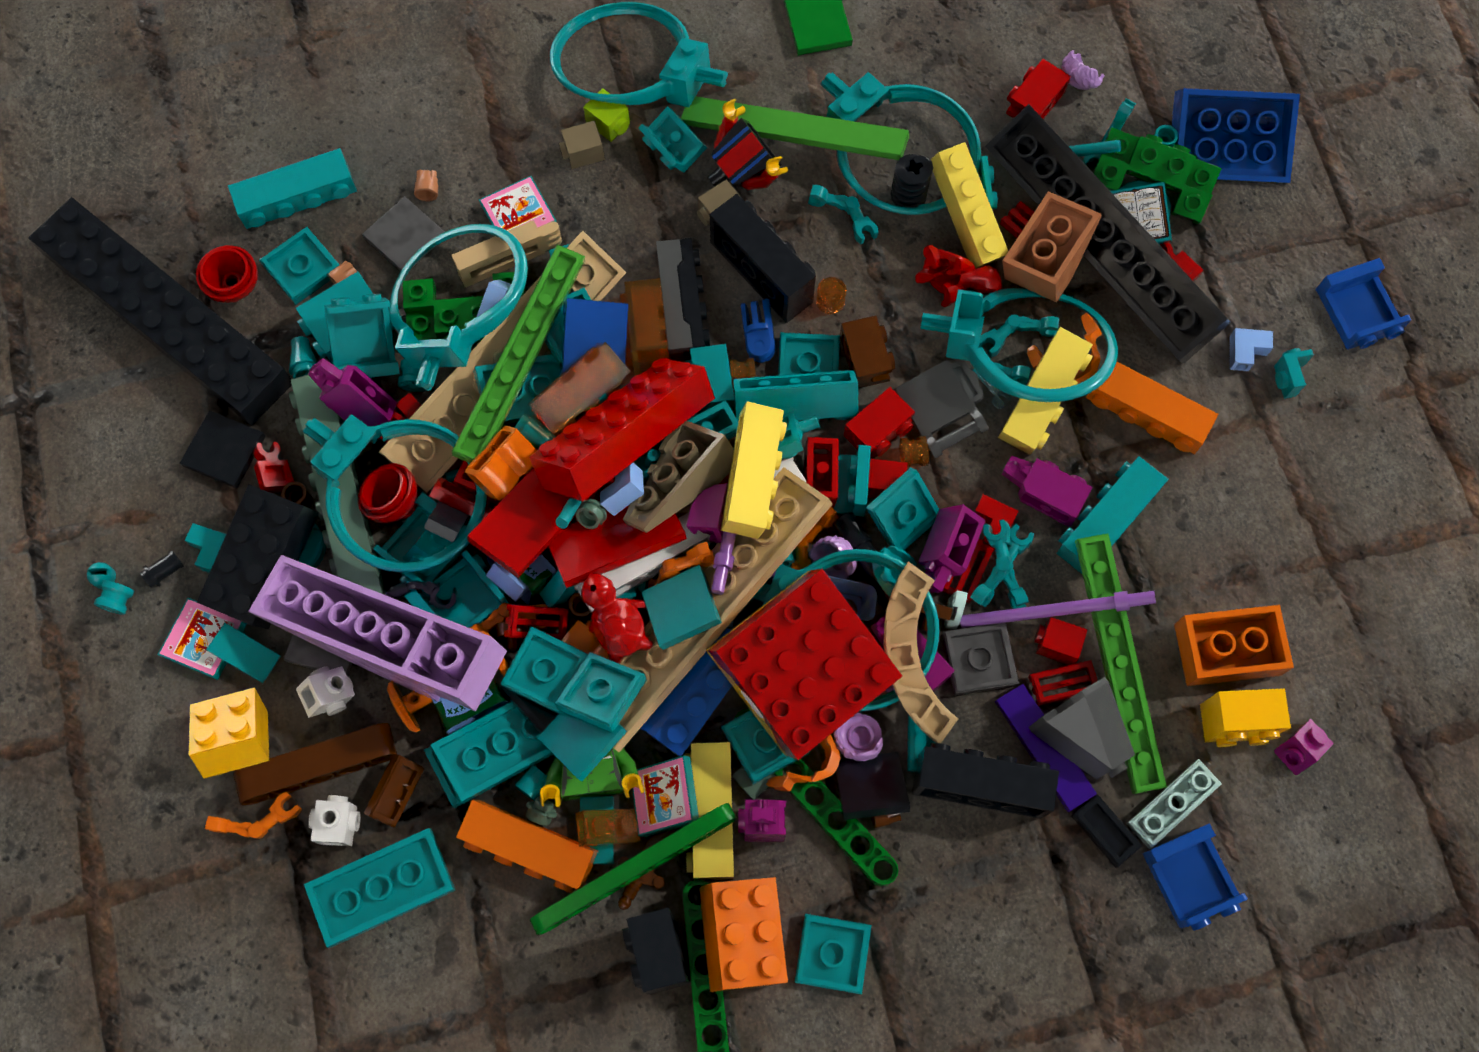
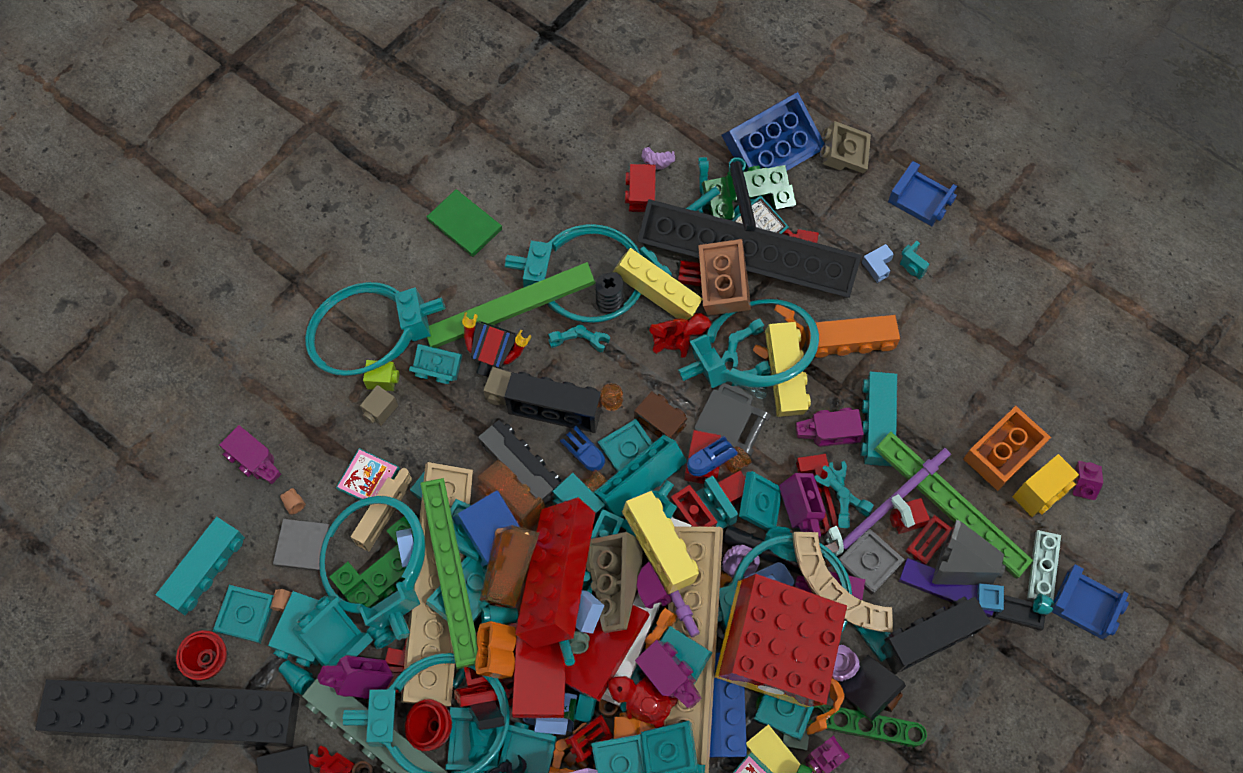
camera: 35 degrees left, 5 degrees down
none -> magenta hinge [219,425,281,484]
none -> magenta hinge [635,640,702,709]
none -> blue arm [687,436,738,477]
none -> black axle [730,161,756,232]
none -> dark tan plate [820,121,871,173]
none -> light aqua tile [891,494,915,528]
none -> dark azure tile [977,583,1004,612]
none -> teal hinge [1033,593,1054,615]

